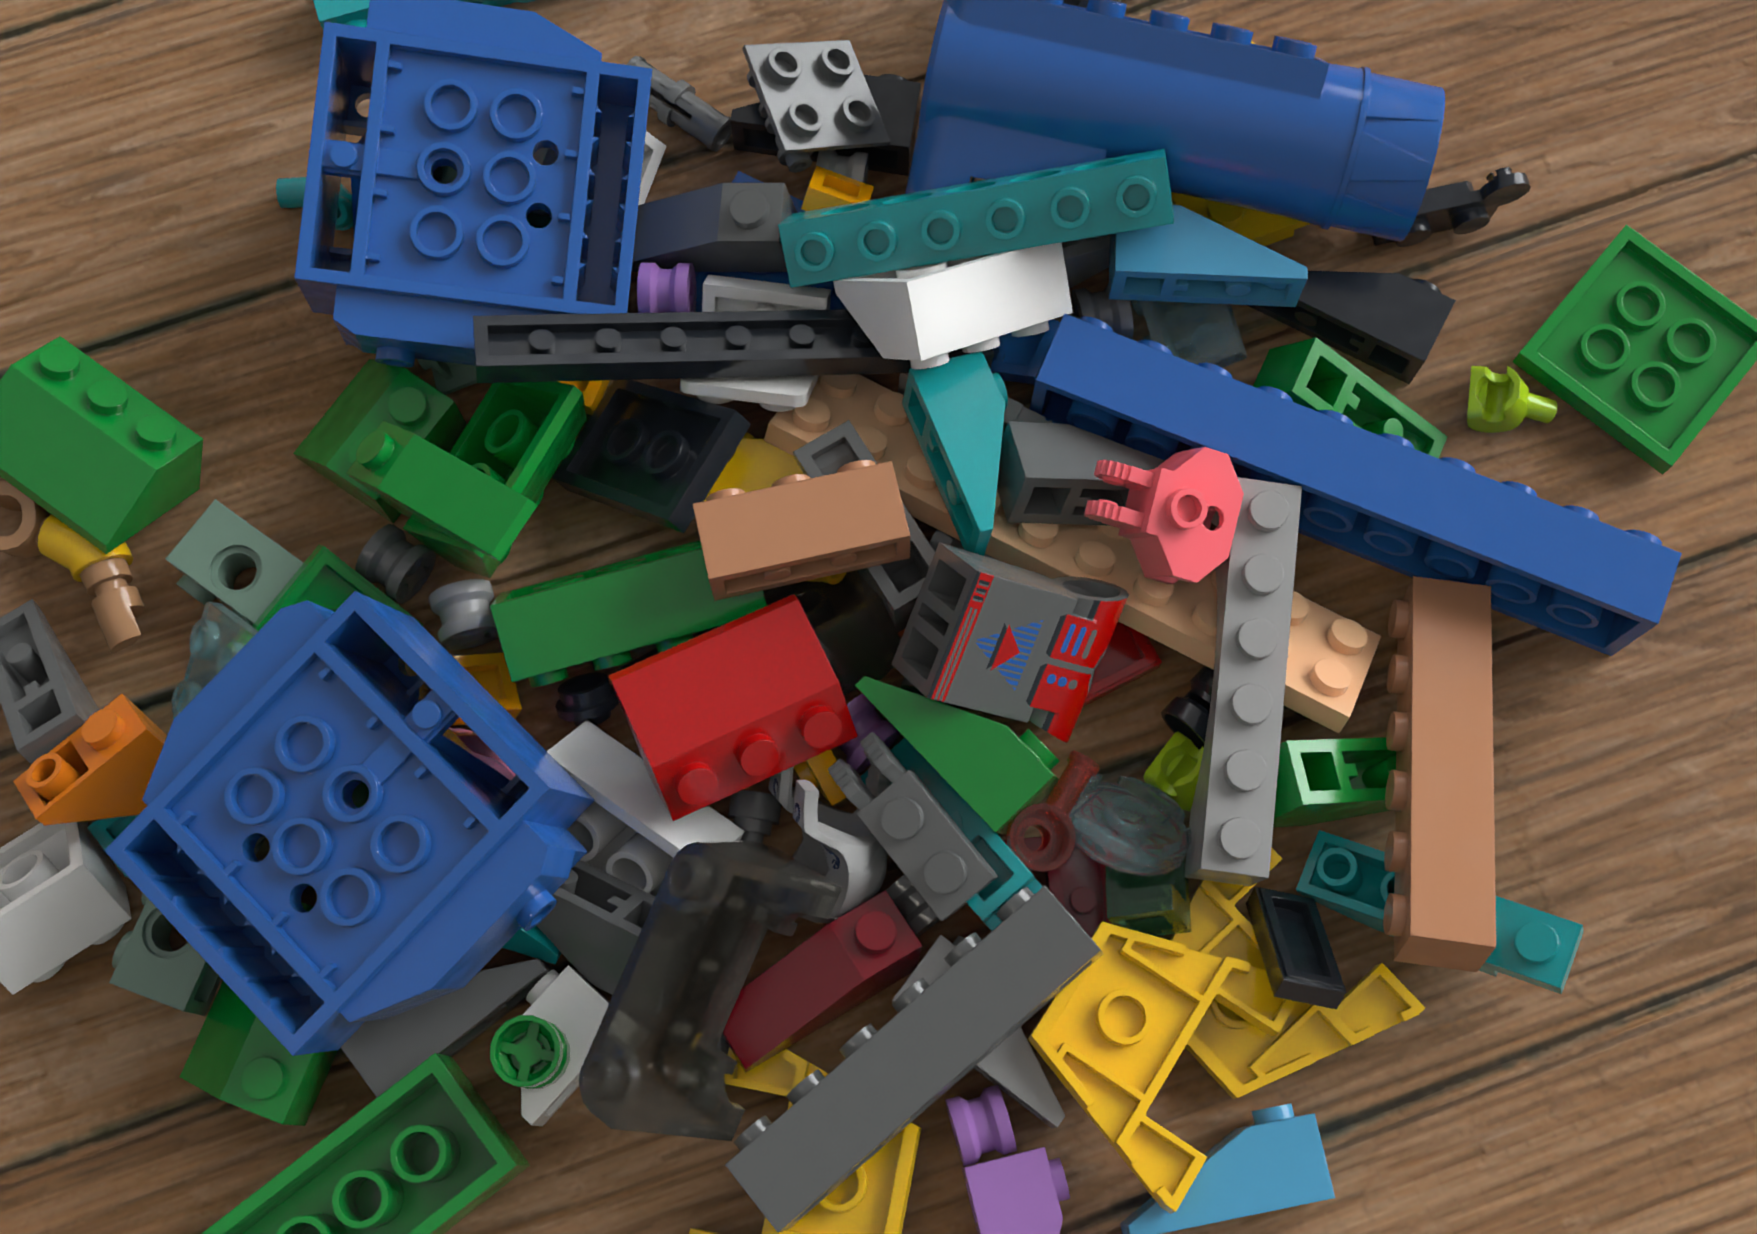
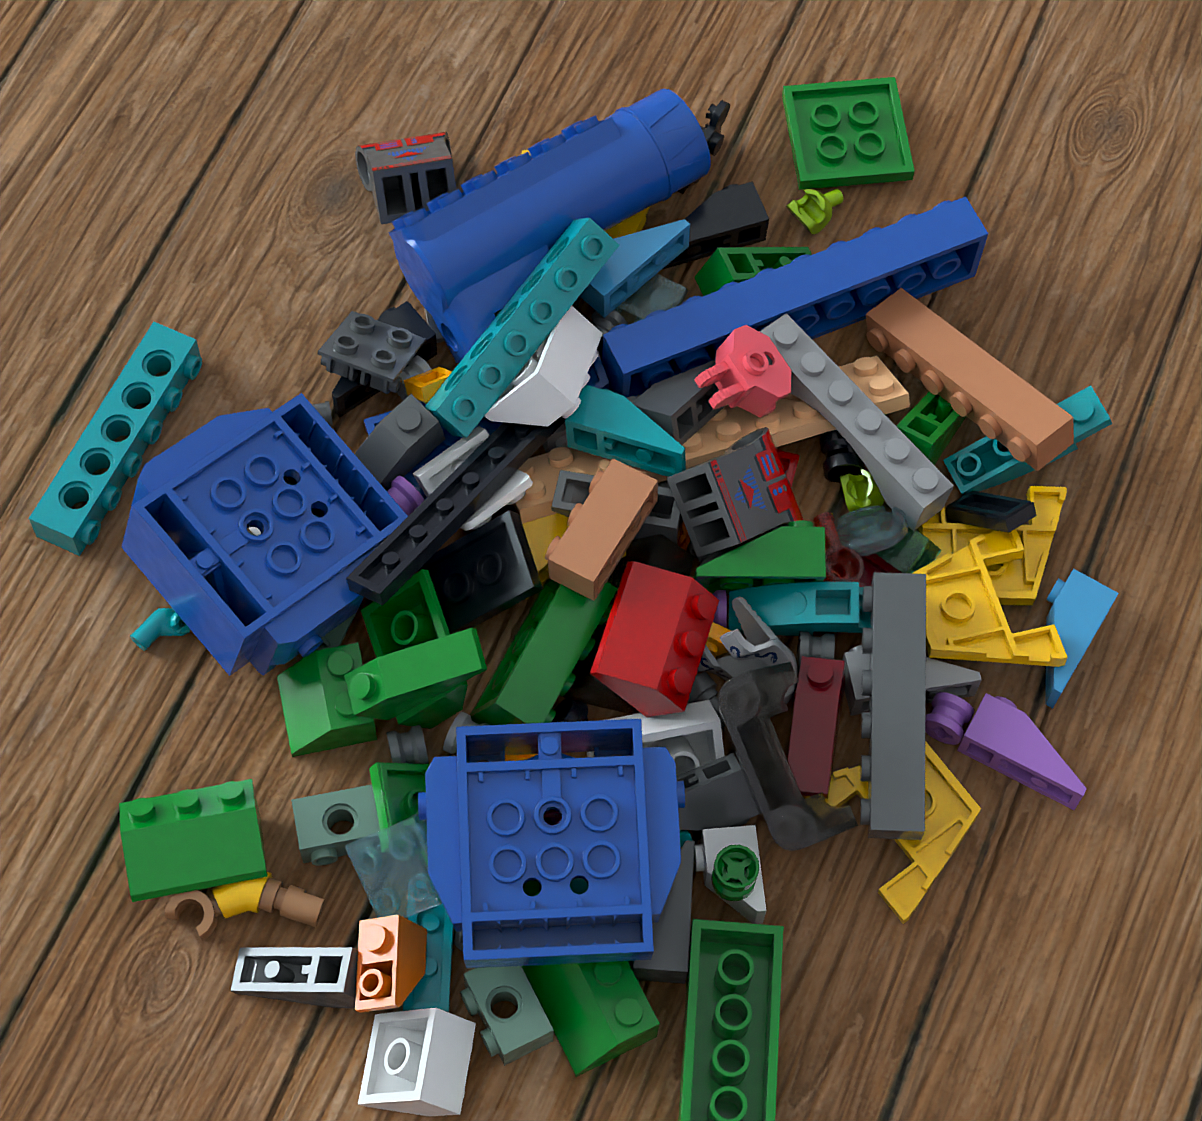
camera: 50 degrees left, 10 degrees down
dark grey hinge [828,732,998,921] -> none

